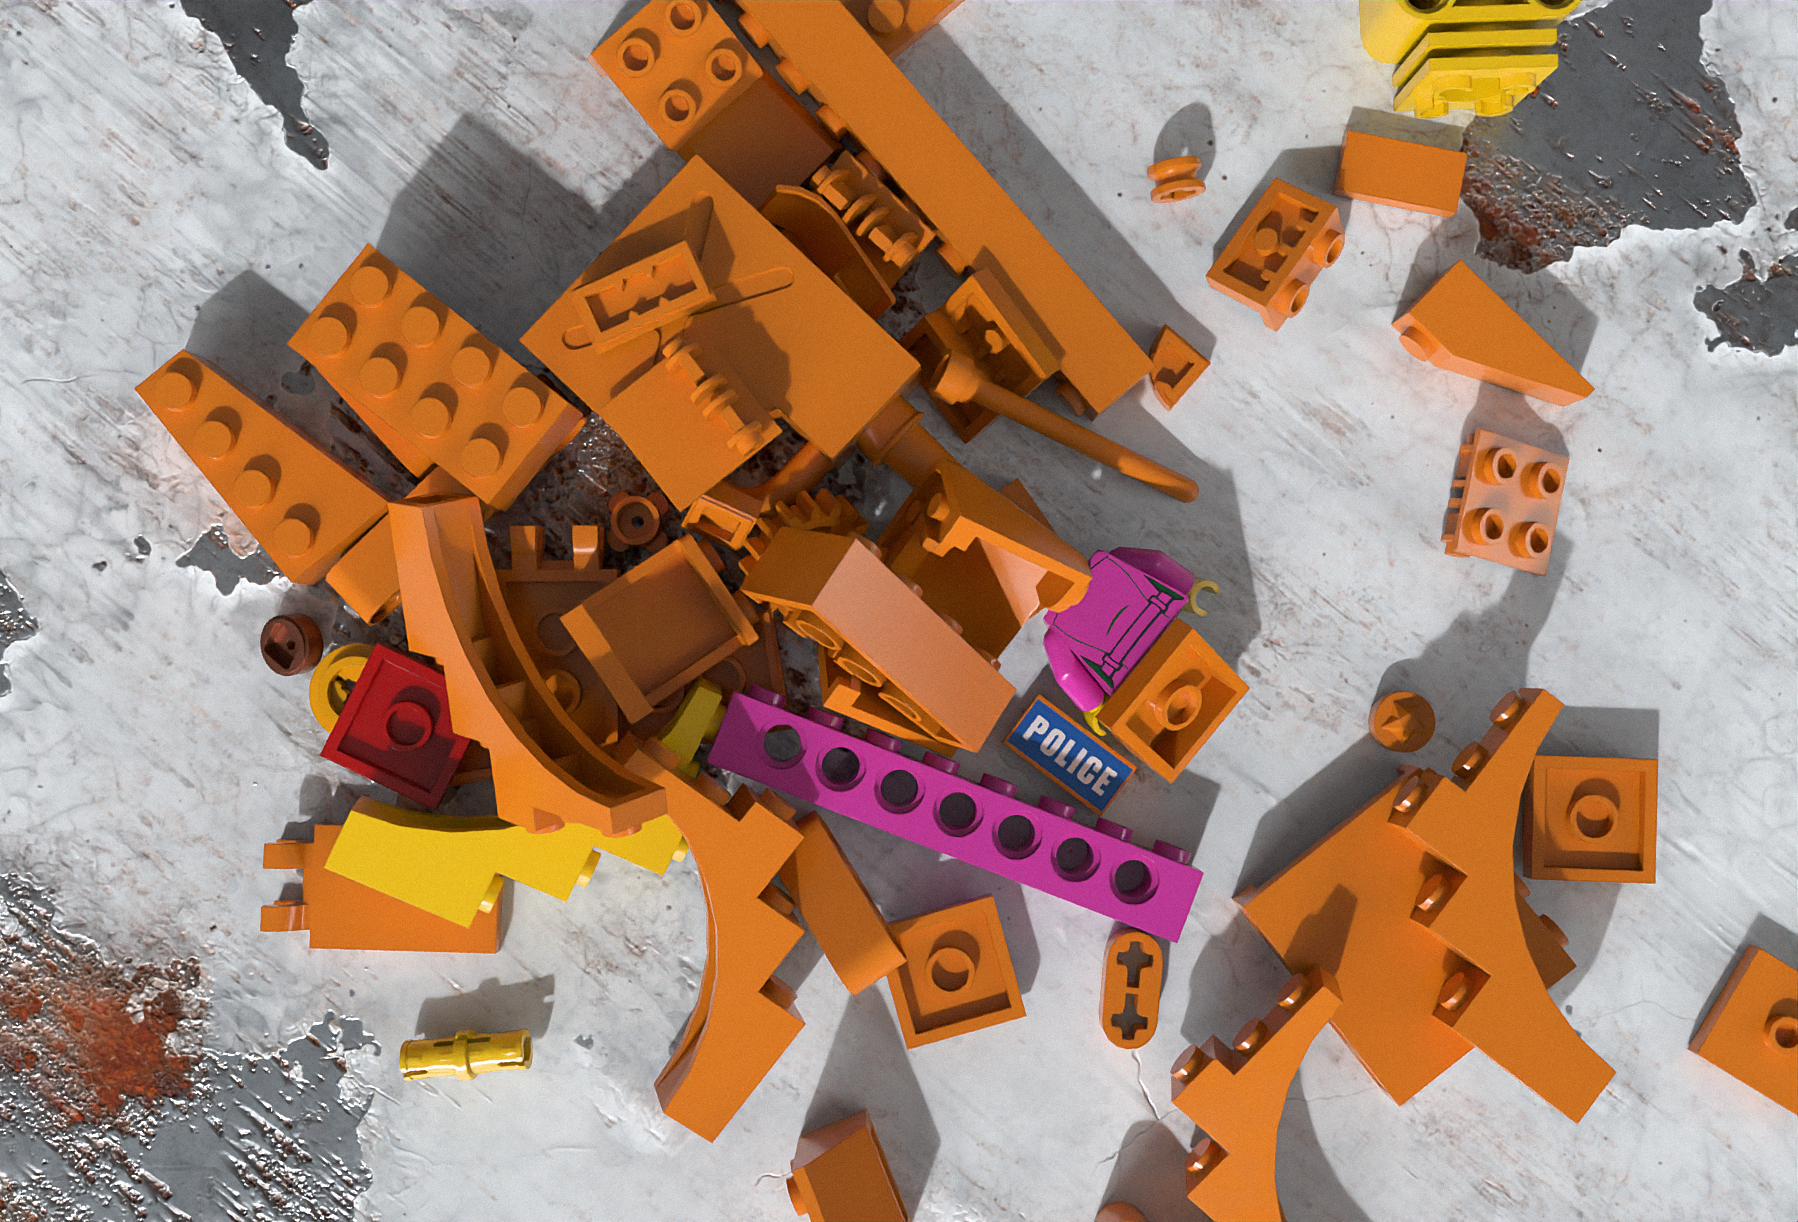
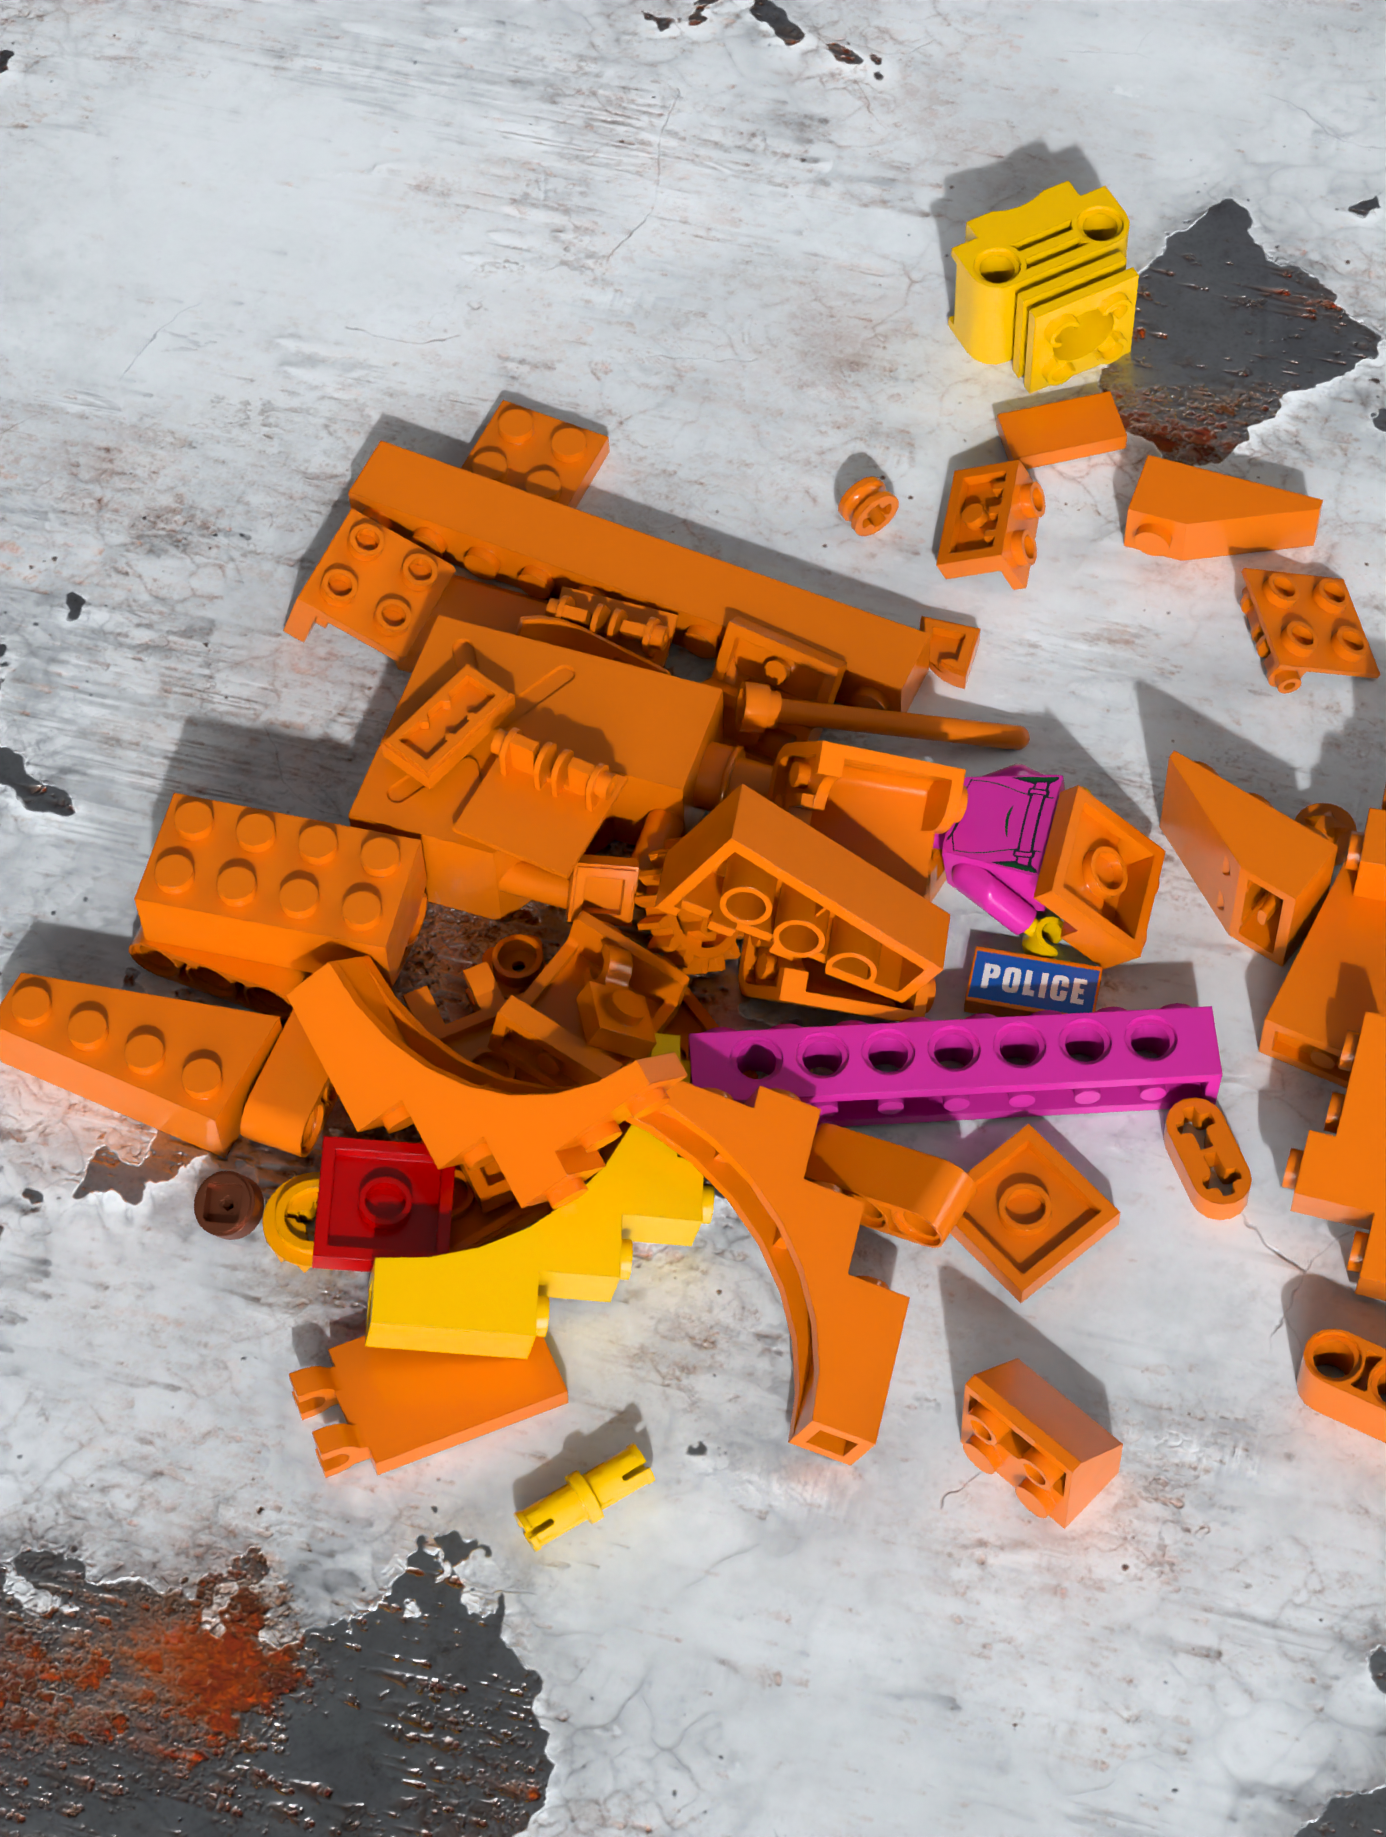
camera: 25 degrees left, 30 degrees down
none -> orange plate [576,944,657,1059]
none -> orange slope [1159,750,1338,967]

